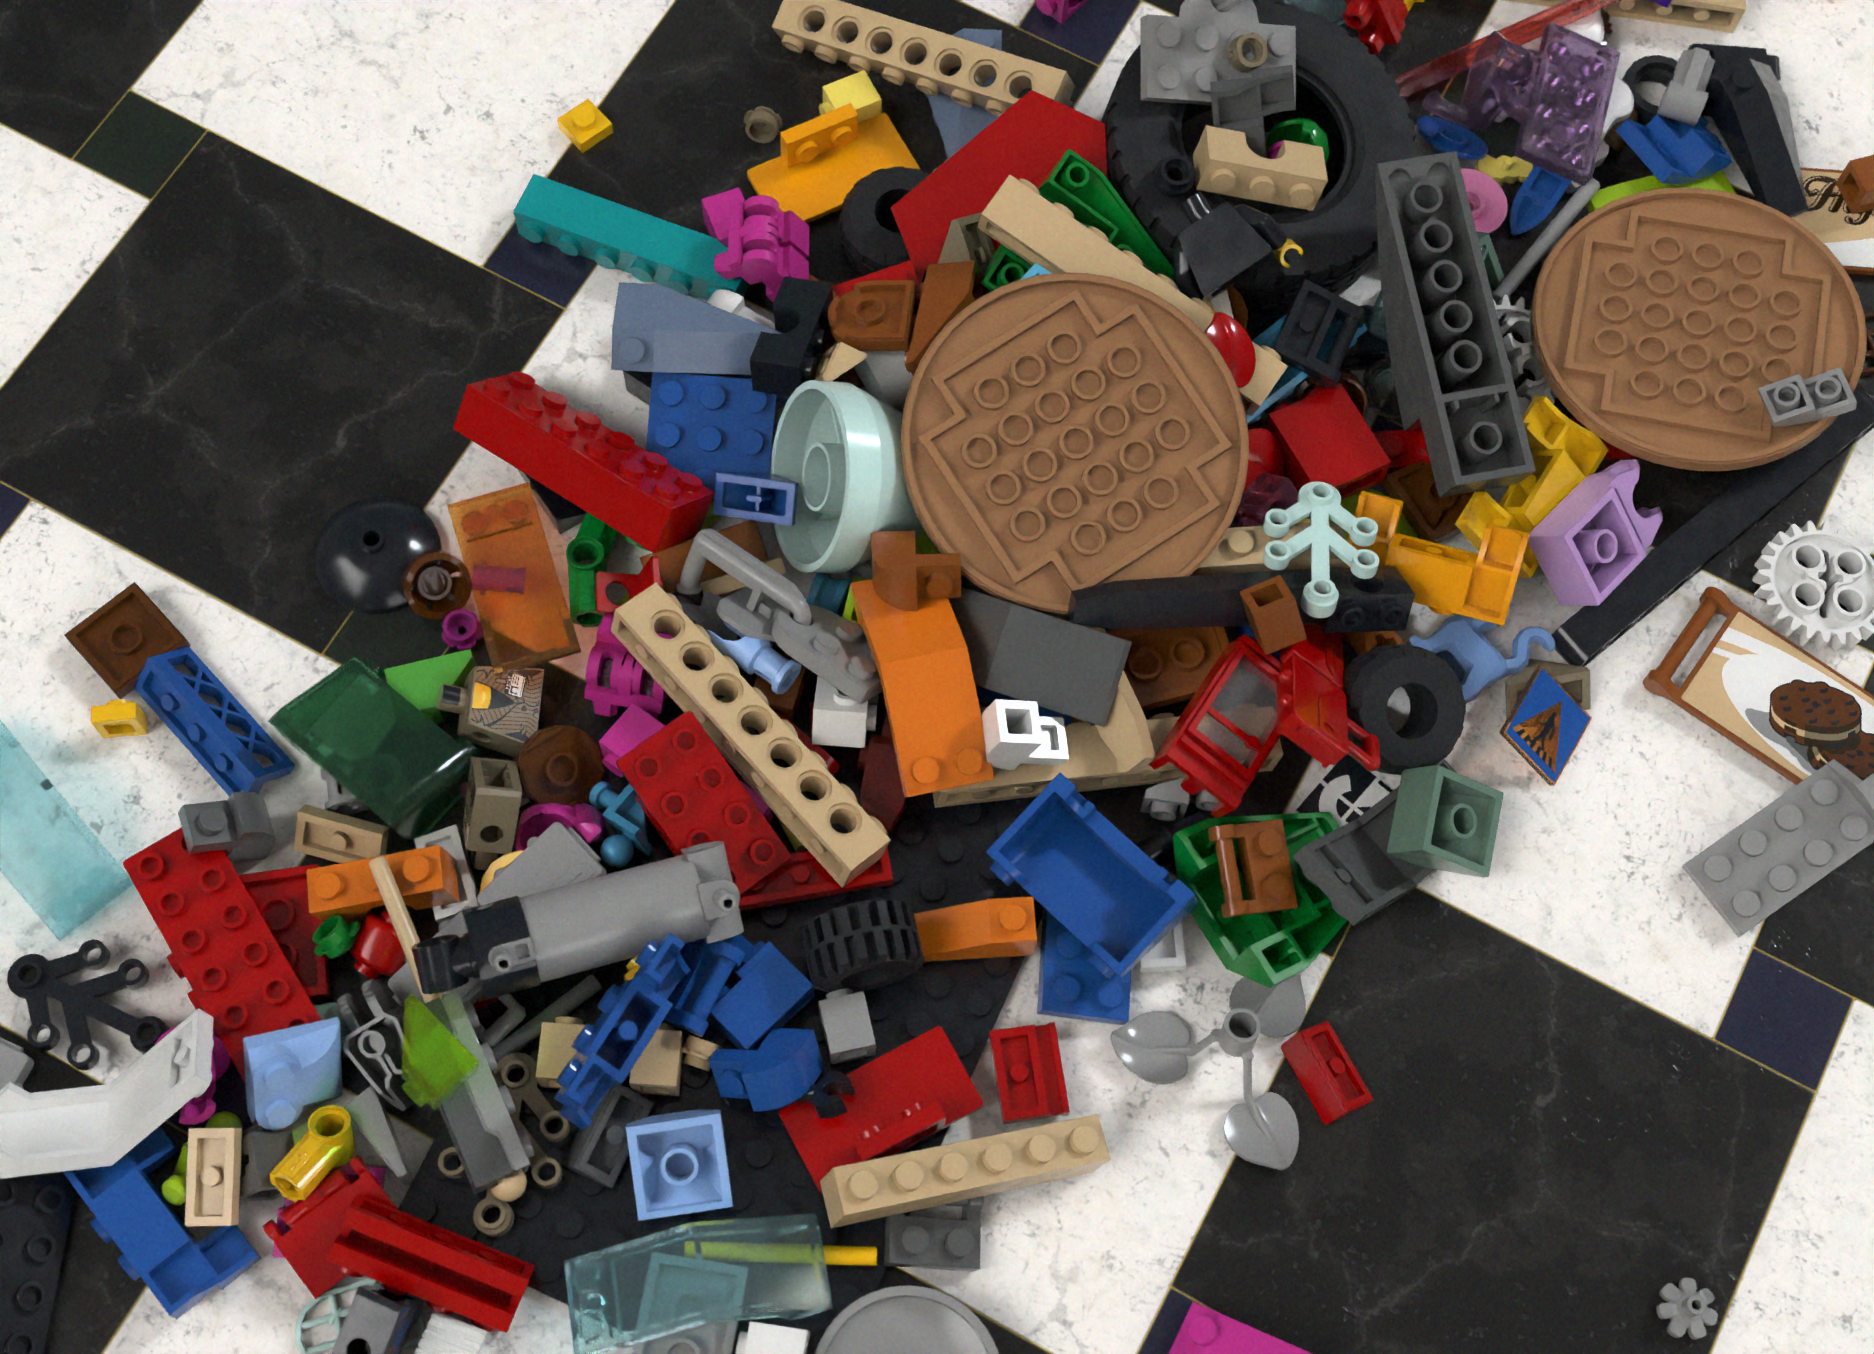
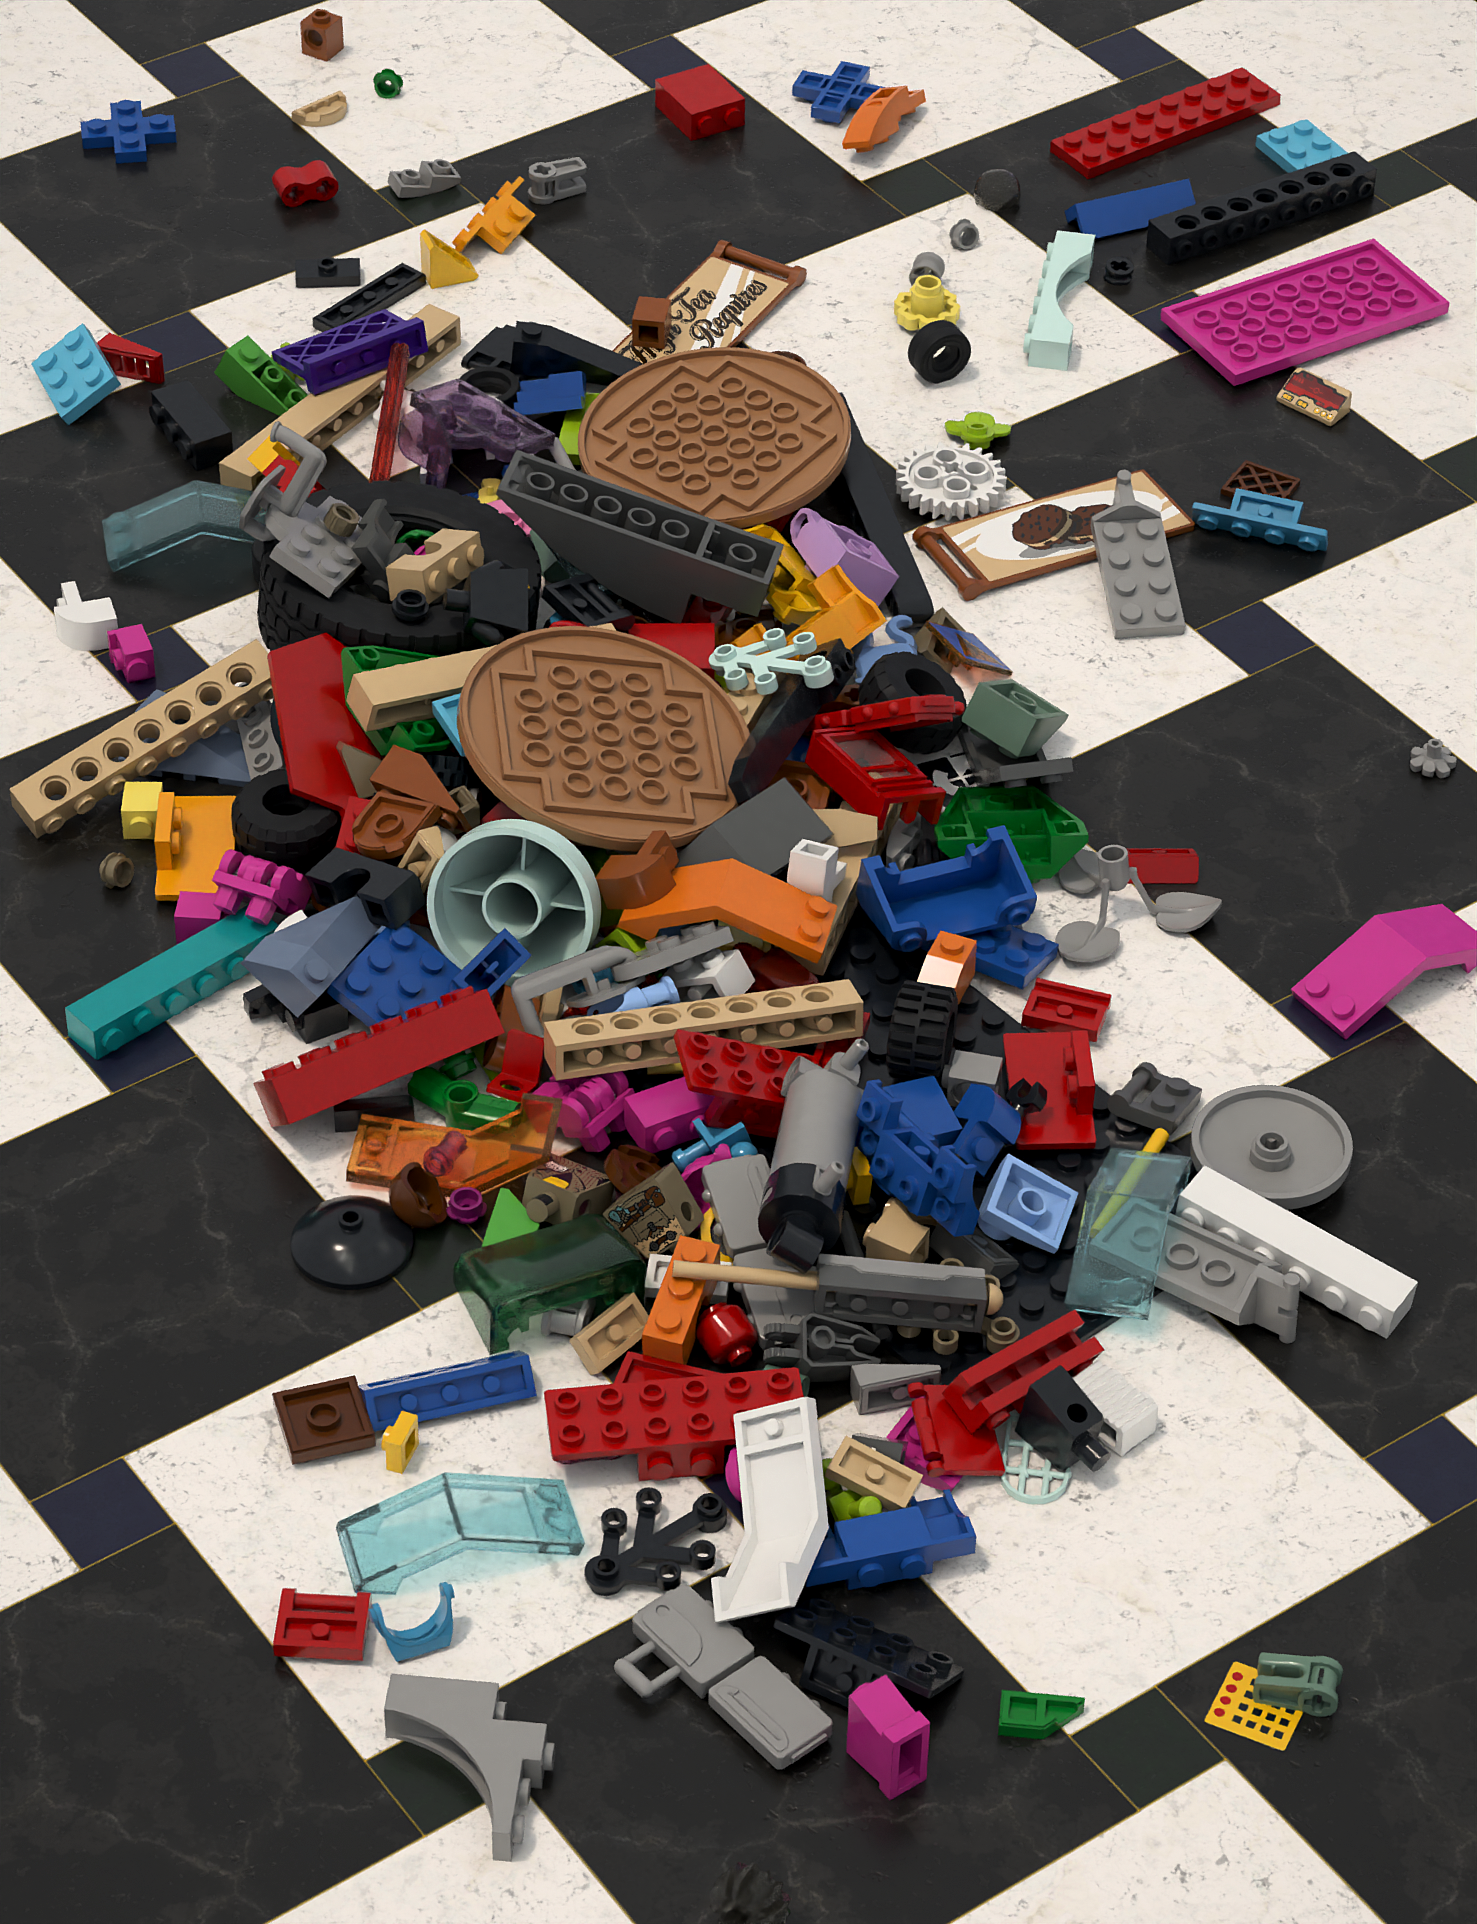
camera: 60 degrees left, 25 degrees down
dark grey brick [178,791,276,863] -> none
light blue slope [243,1017,343,1130] -> none
yellow piece [269,1105,355,1203] -> none
green plate [312,914,360,959] -> none
clear neon green slope [401,993,479,1111] -> none
yellow plate [557,99,613,153] -> none
tan brick [820,1114,1111,1228] -> none
dark orange plate [1208,819,1298,918] -> none
dark orange brick [1239,575,1307,655] -> none
light grey piece [1657,47,1715,127] -> none
light grey slope [1758,367,1857,427] -> none

